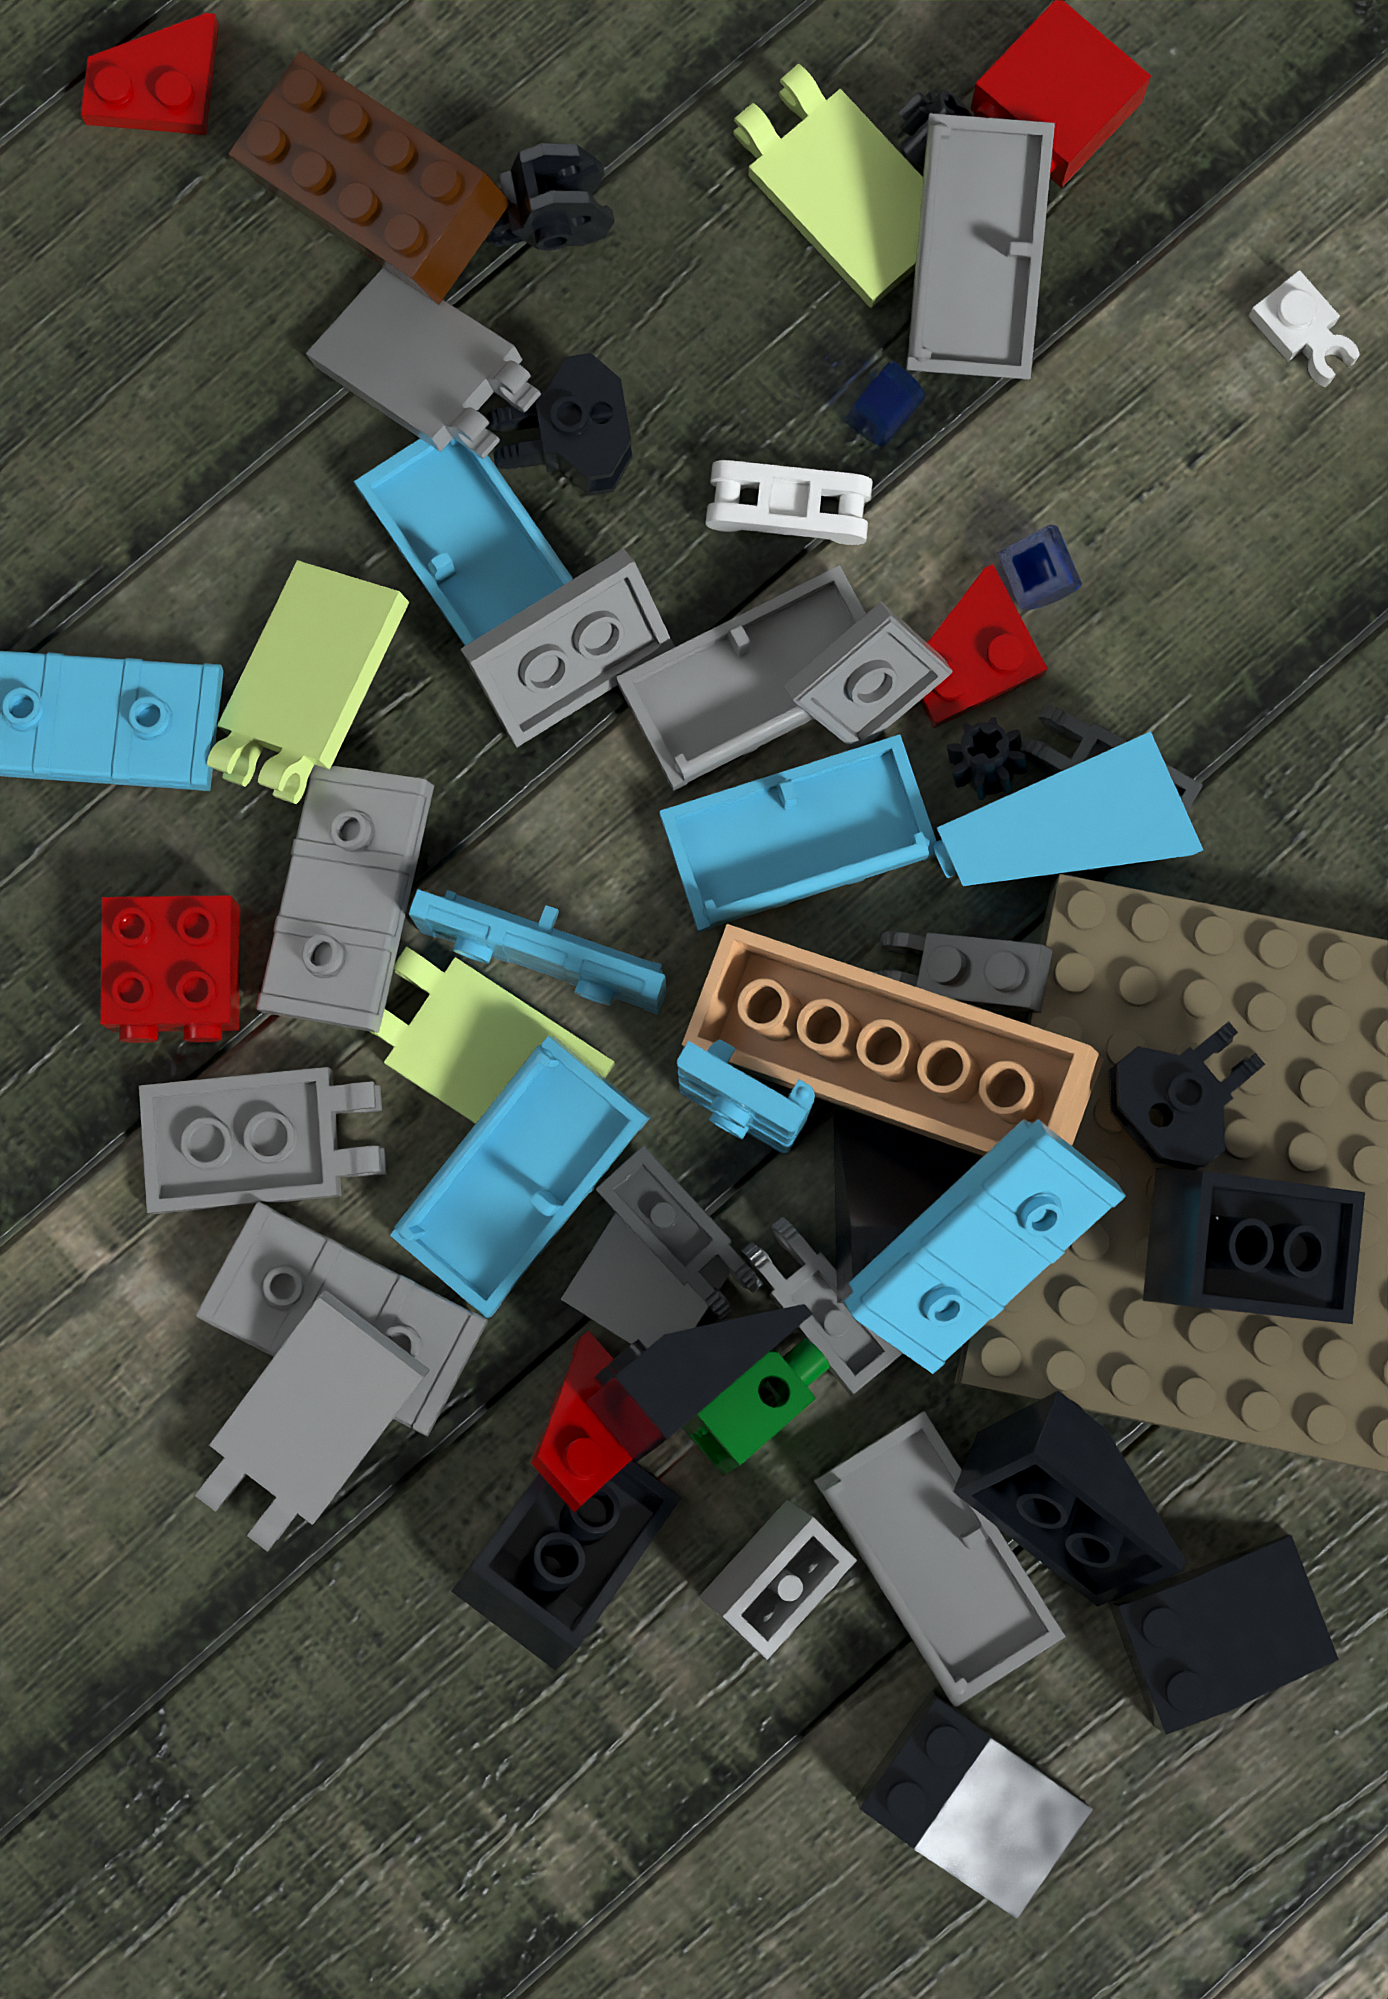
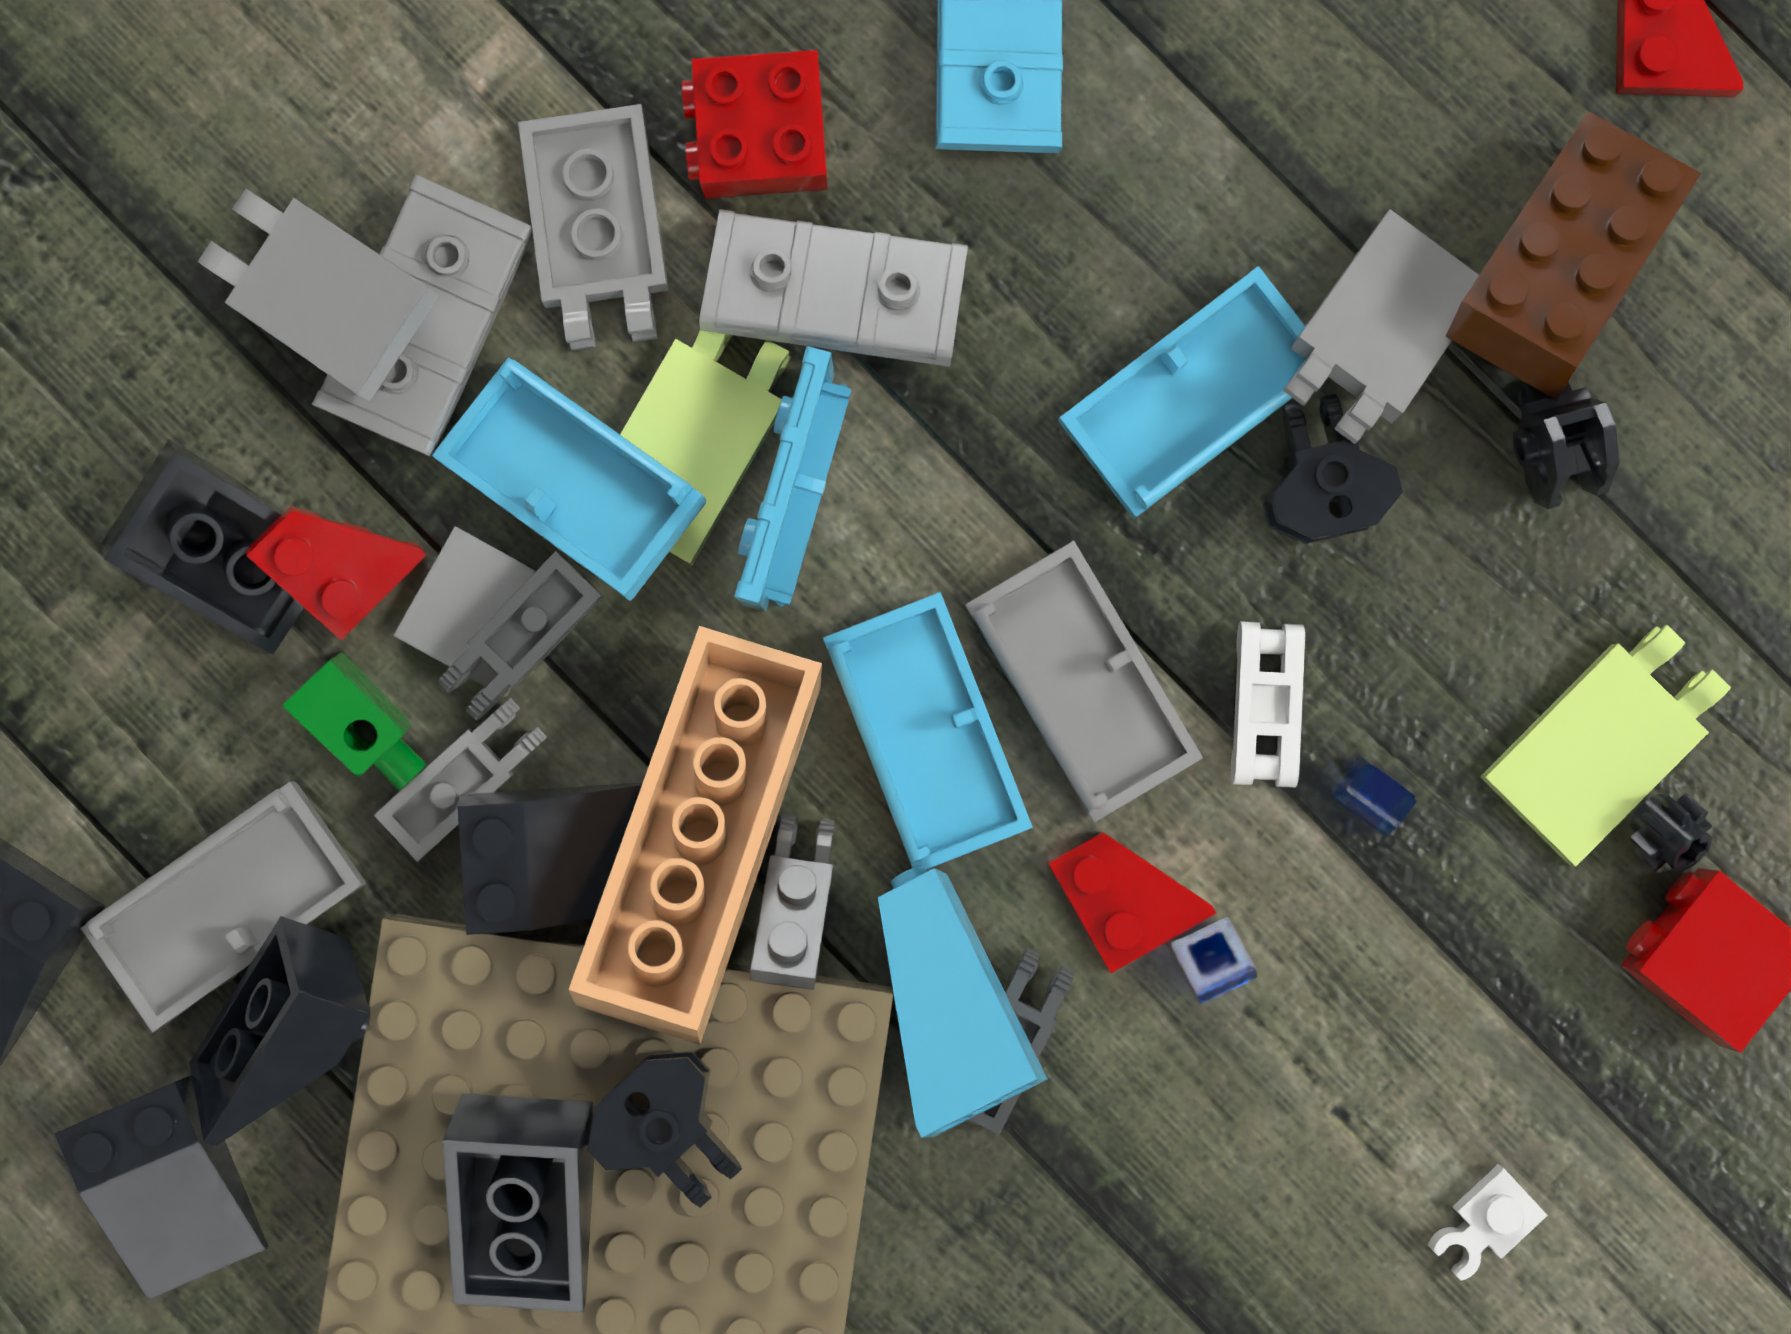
camera: 85 degrees right, 5 degrees up
yellowish green tile [207,560,409,804] -> none
light grey plate [461,548,675,747] -> none
black slope [586,1304,813,1462] -> none
medium azure container [677,1039,815,1154] -> none
light grey brick [699,1500,857,1660] -> none
light grey tile [783,601,953,749] -> none
medium azure container [844,1119,1126,1374] -> none
light grey container [906,114,1055,380] -> none
black gear [947,717,1027,800] -> none

